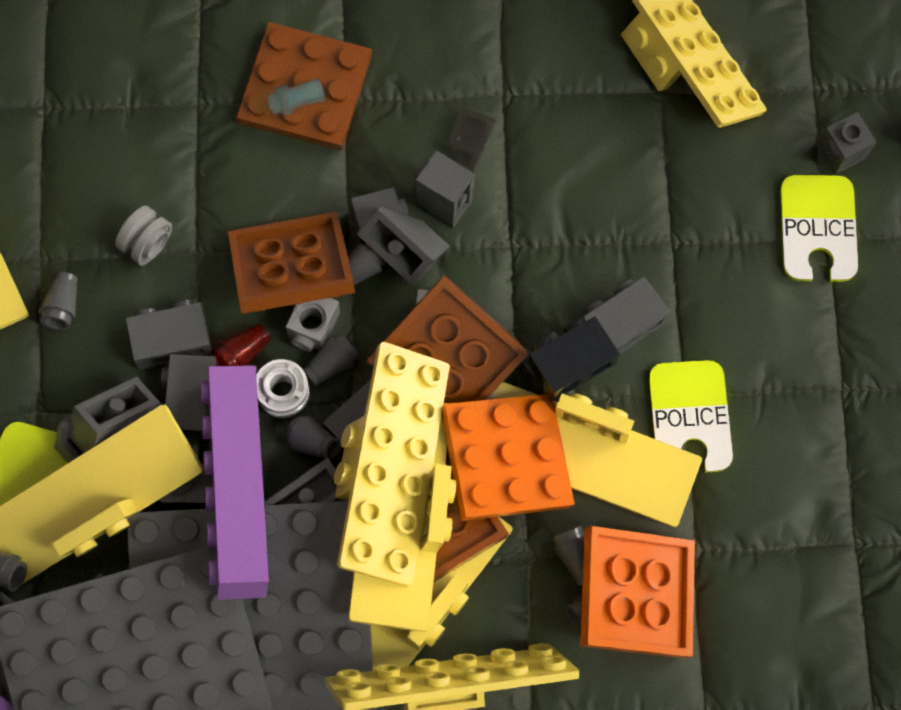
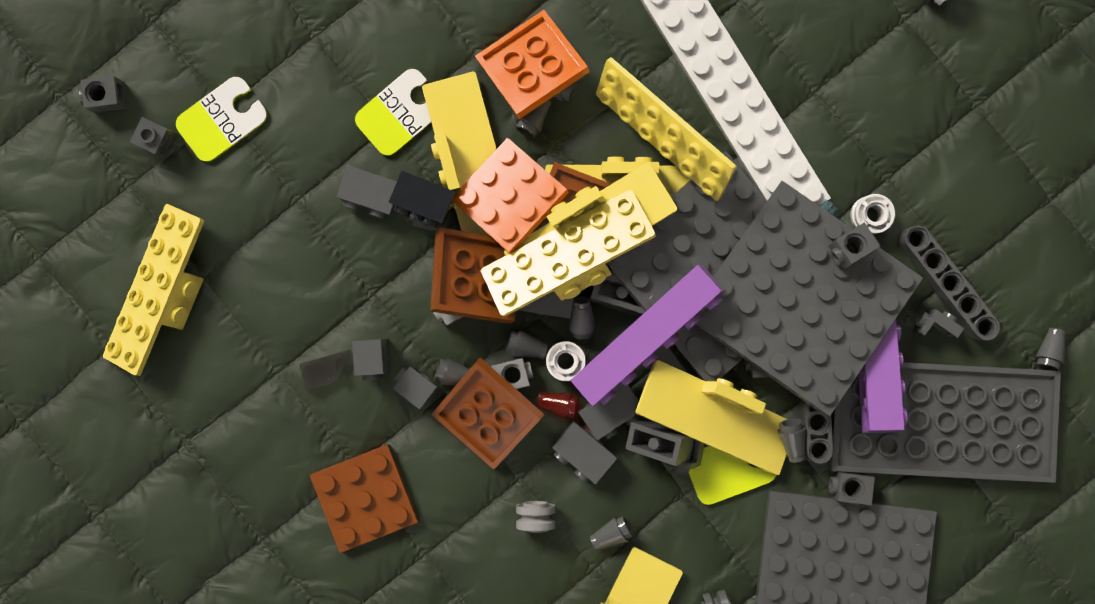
camera: 120 degrees left, 15 degrees up
clear light blue animal [267,78,325,116] -> none
dark grey slope [357,207,450,285] -> none

